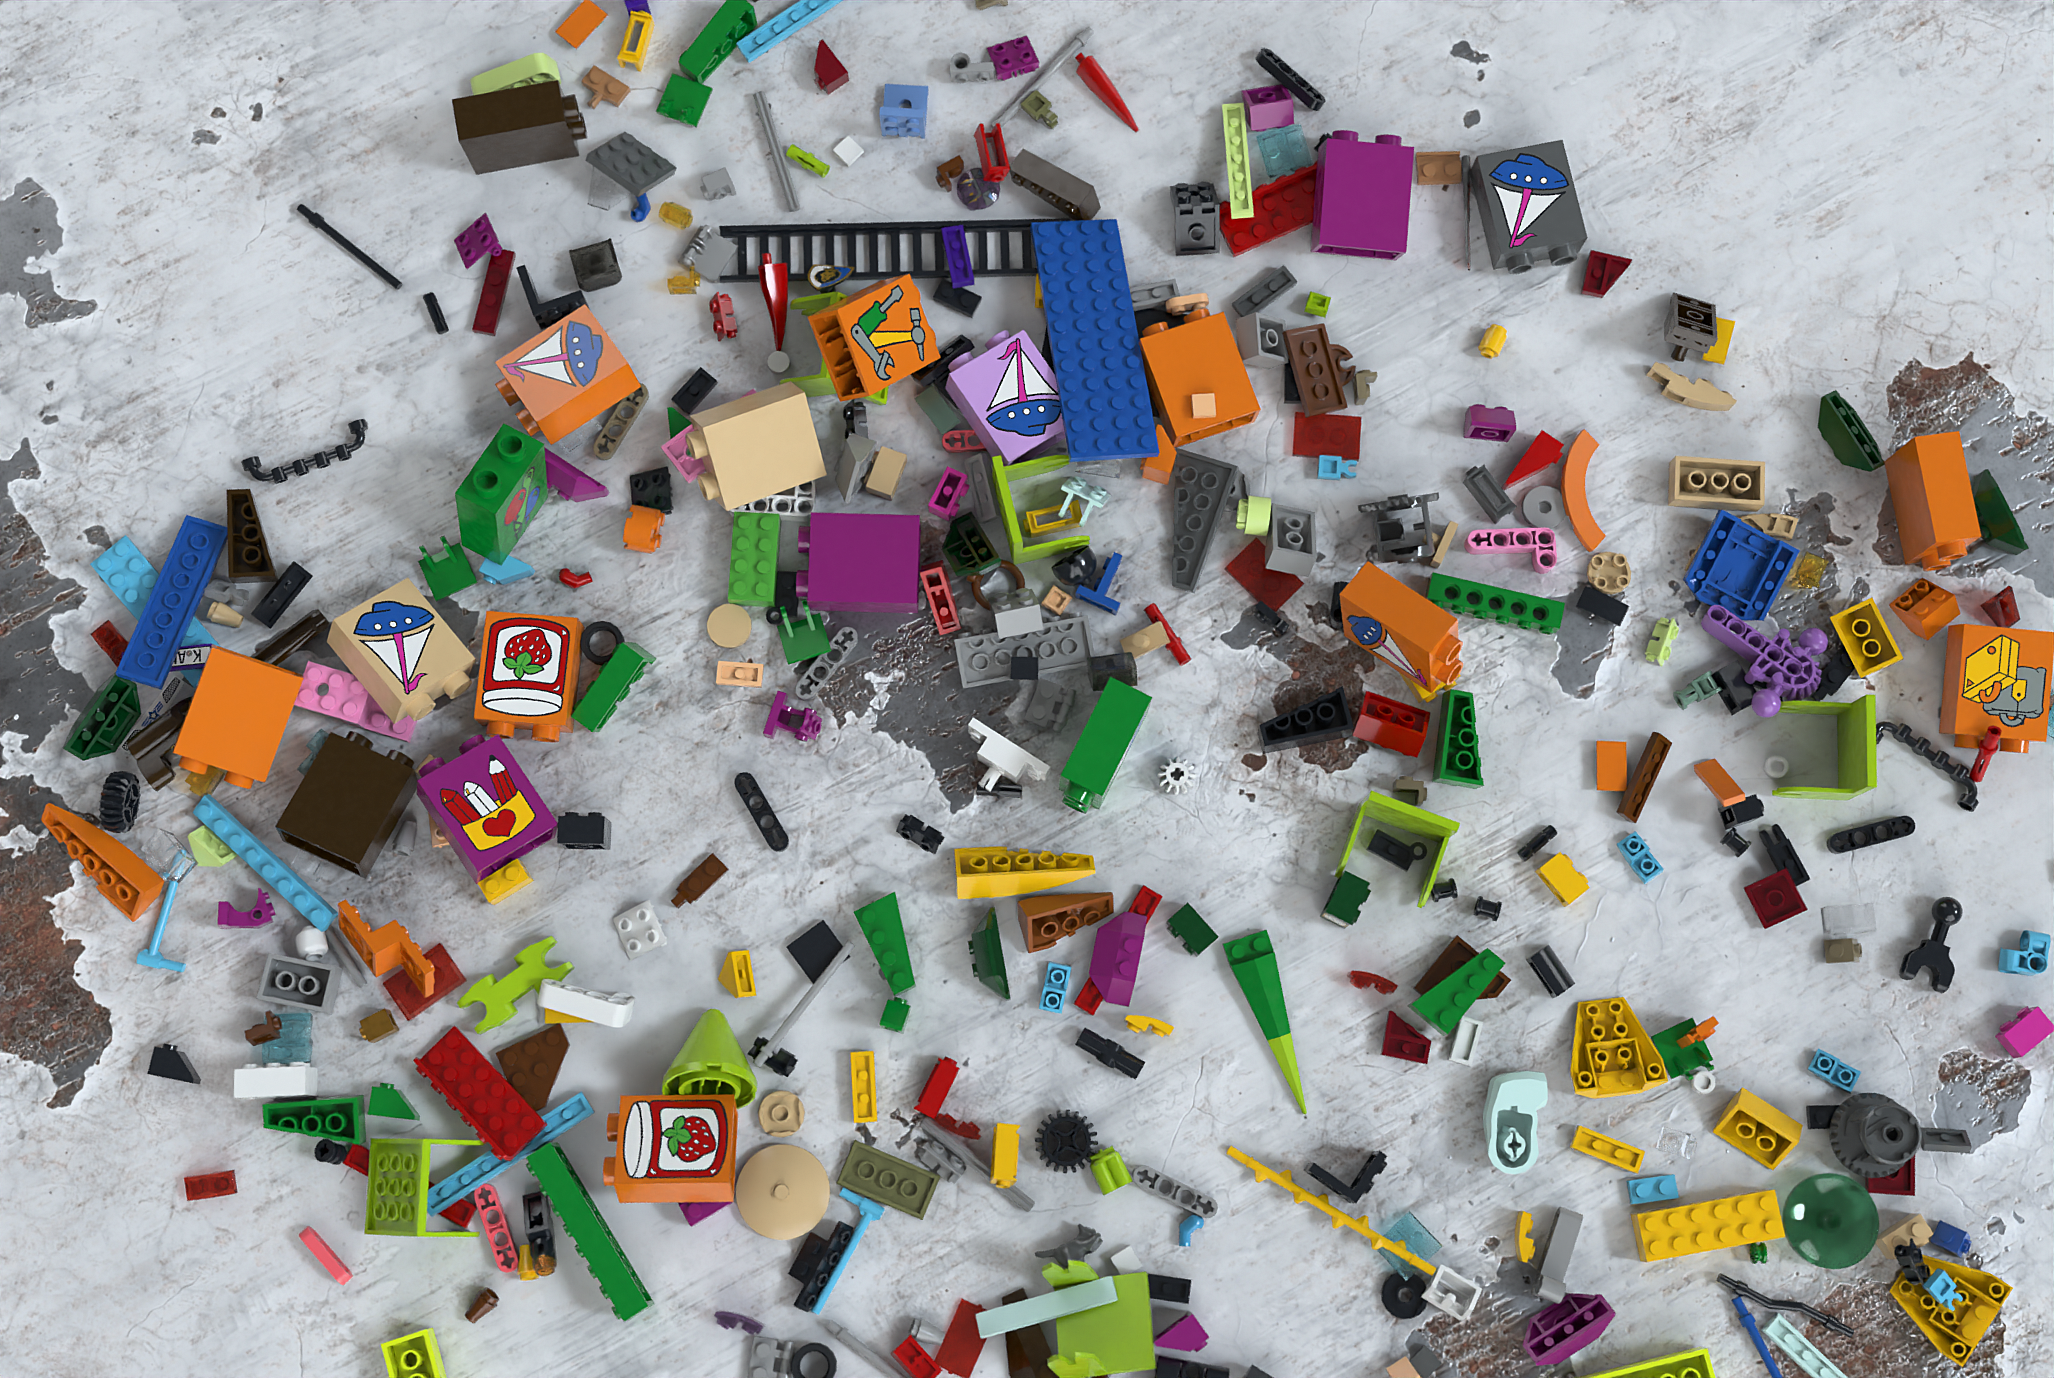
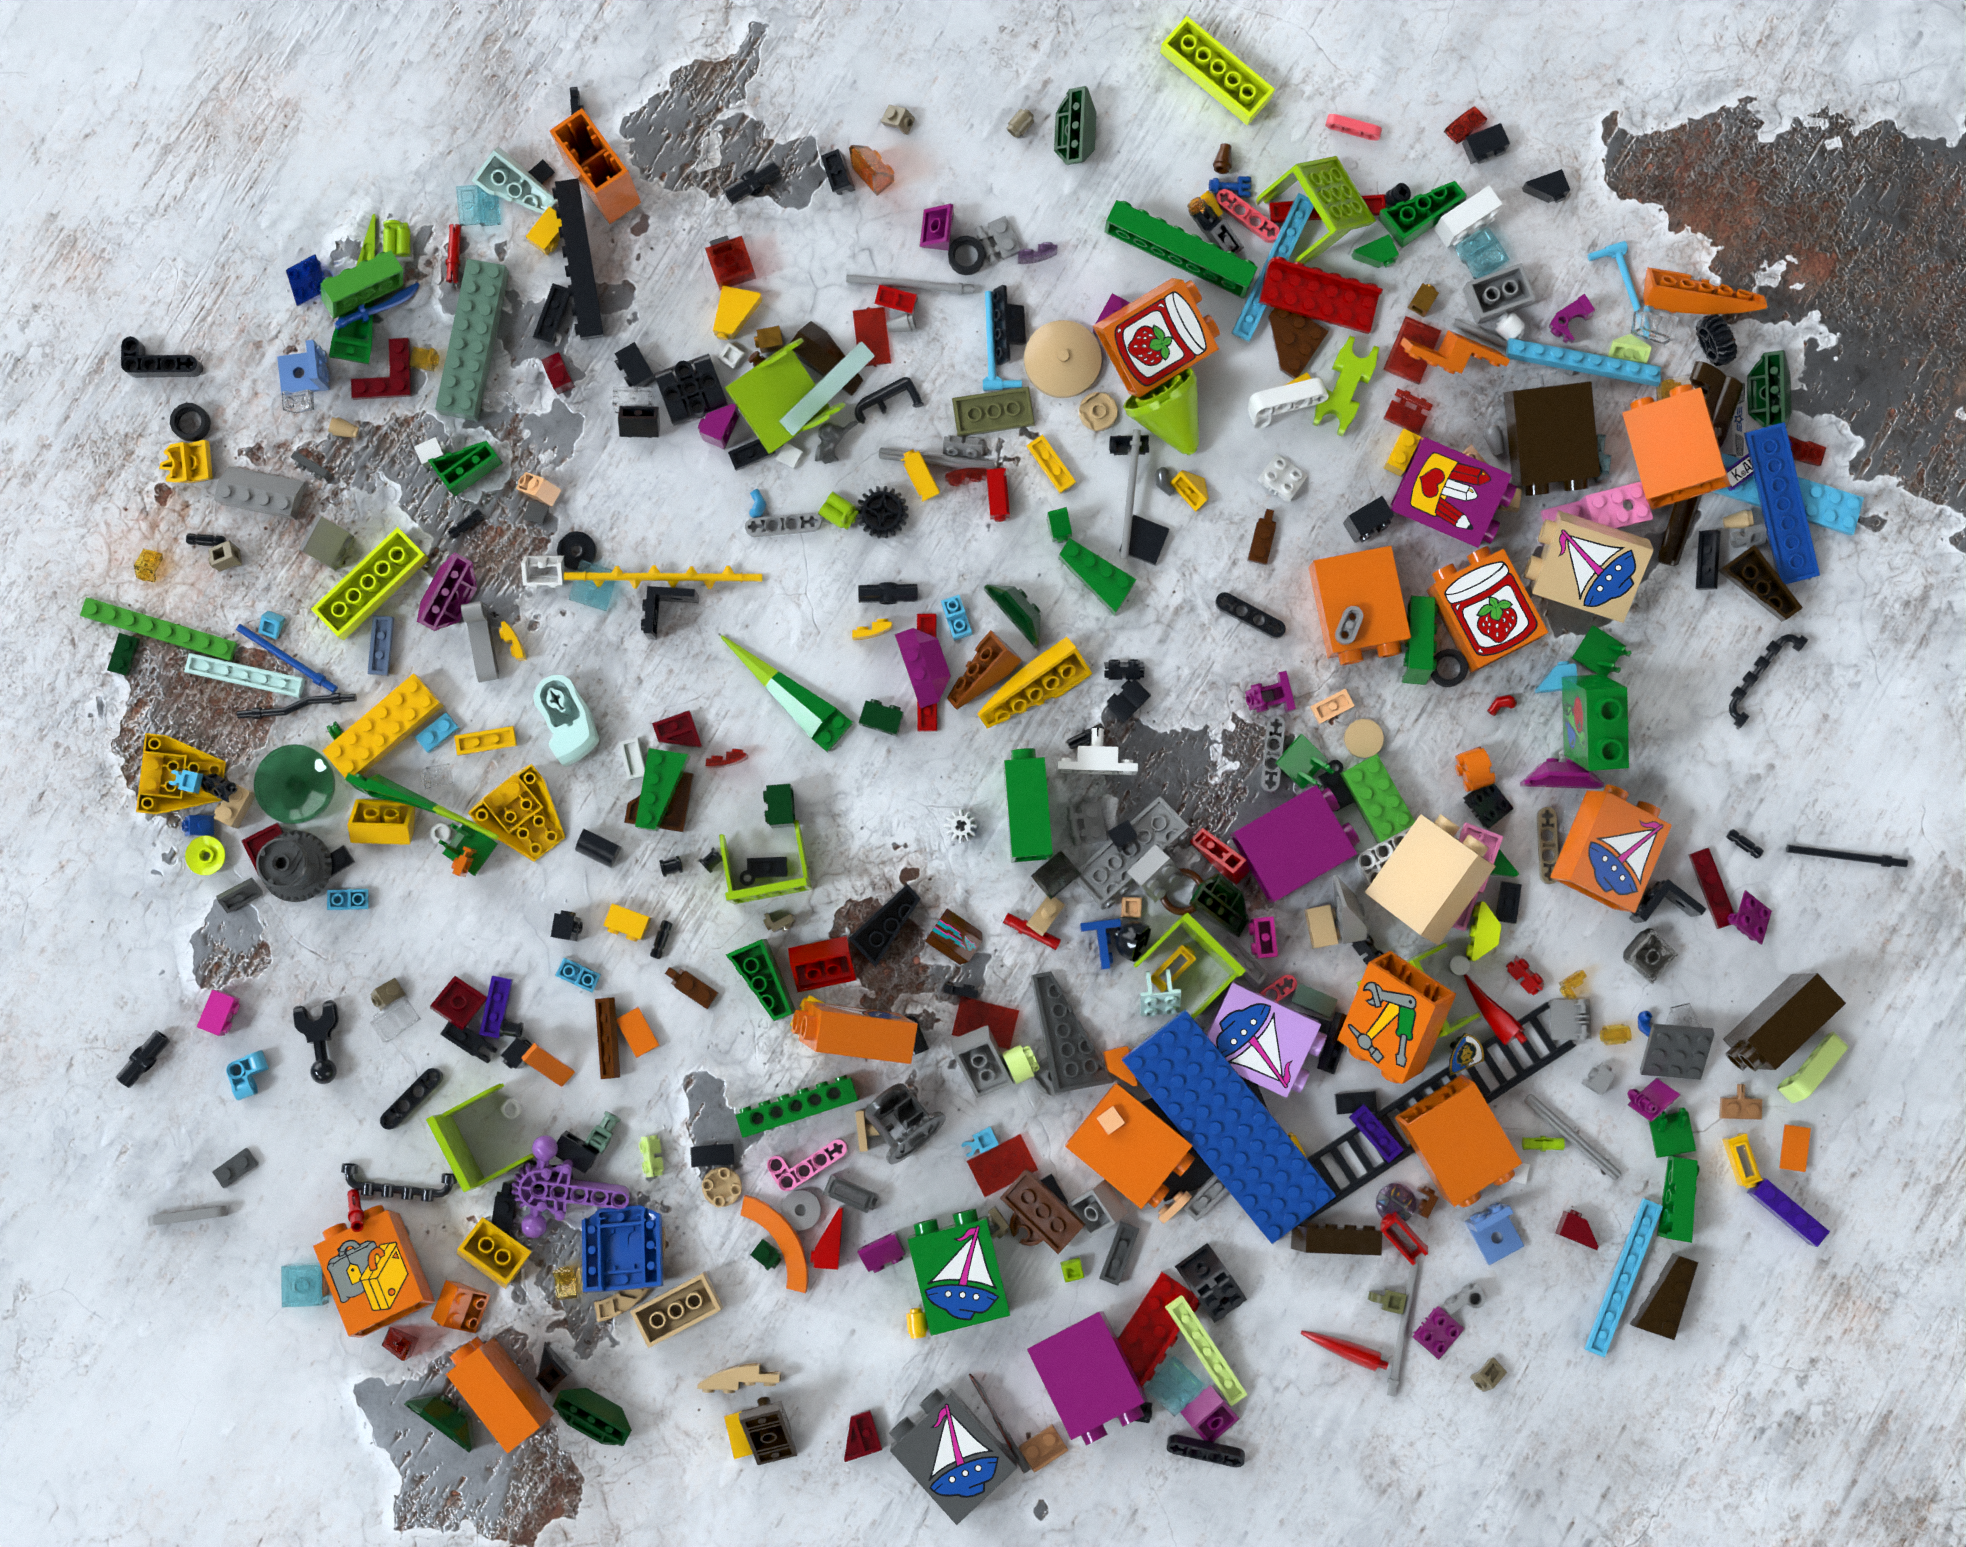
camera: 150 degrees right, 5 degrees up
reddish brown bracket [244,1010,282,1046] -> none
none -> neon yellow dish [185,836,226,875]
none -> green plate [345,773,499,840]
none -> sand blue plate [367,615,394,676]
none -> dark purple plate [479,976,513,1039]
none -> black slope [535,1342,572,1393]
none -> black brick [550,910,583,942]
none -> reddish brown hinge [665,967,719,1009]
none -> dark green bracket [750,1239,782,1271]
none -> black piece [854,377,924,424]
none -> brick [907,1208,1010,1336]
none -> reddish brown slope [925,908,982,965]
none -> black brick [1106,679,1151,724]
none -> dark grey arm [1155,467,1176,496]
none -> blue hinge [1208,176,1251,198]
none -> orange brick [1308,546,1411,666]
none -> light grey plate [1335,606,1363,645]
none -> clear red plate [1383,388,1433,435]
none -> orange brick [1395,1074,1522,1207]
none -> black brick [1462,123,1510,164]
none -> neon yellow slope [1466,901,1501,961]
none -> magenta hinge [1627,1078,1680,1122]

